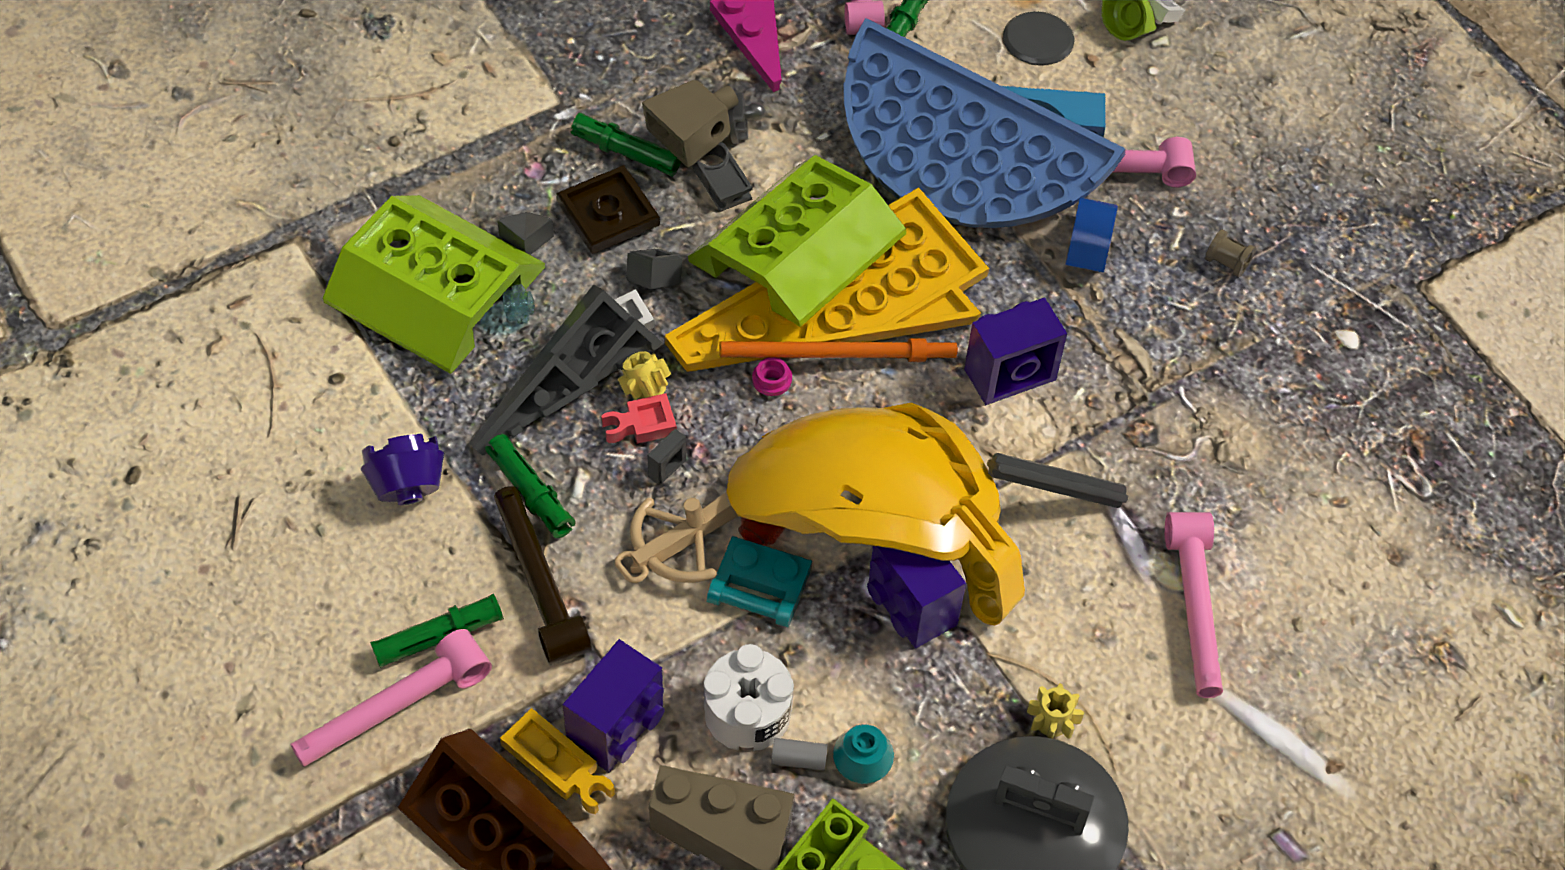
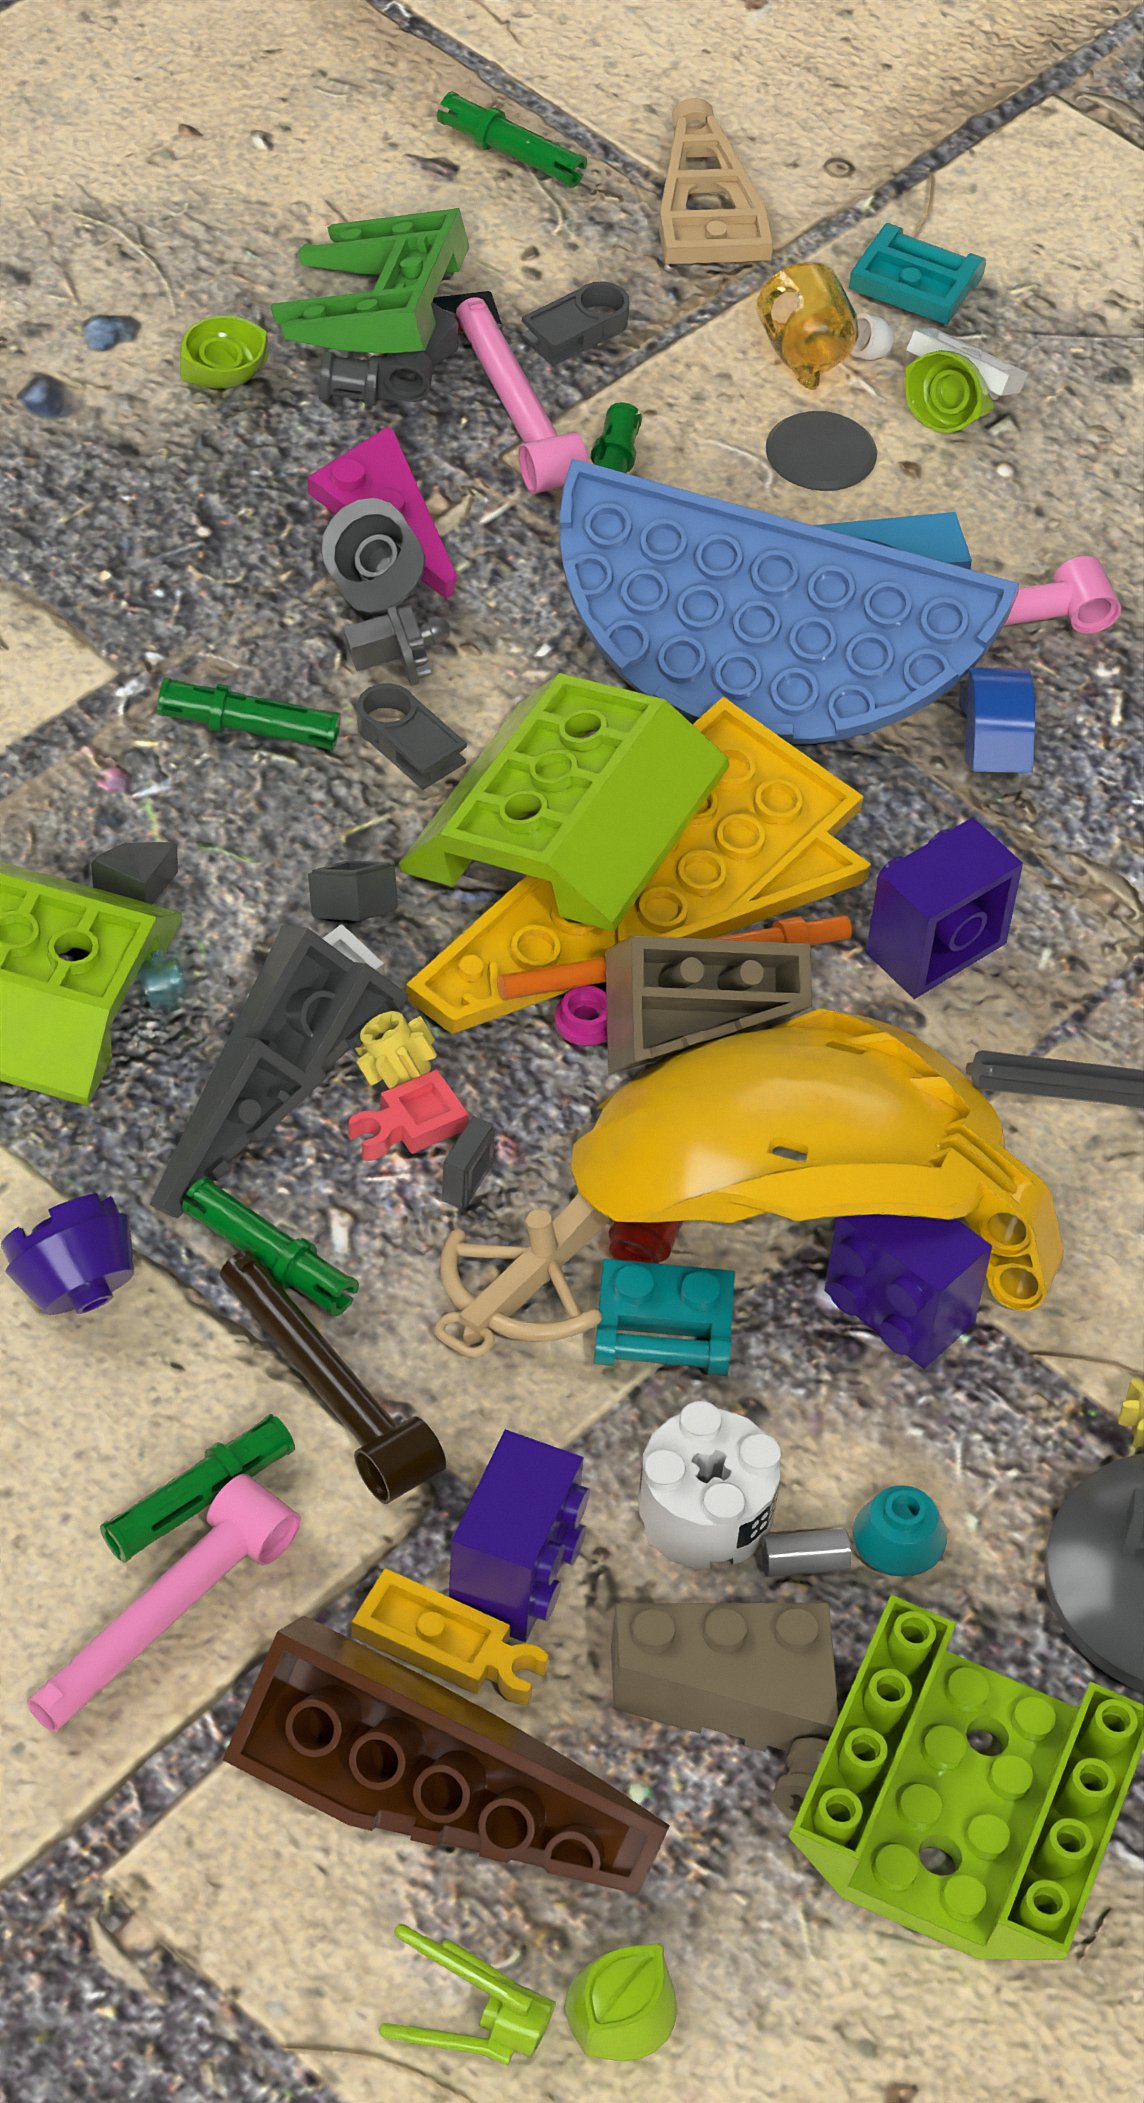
camera: 15 degrees left, 5 degrees down
dark brown plate [556,165,660,254] -> none
dark tan torso [642,80,739,168] -> none
none -> dark grey piece [321,498,426,614]
none -> dark tan wedge [605,936,812,1076]

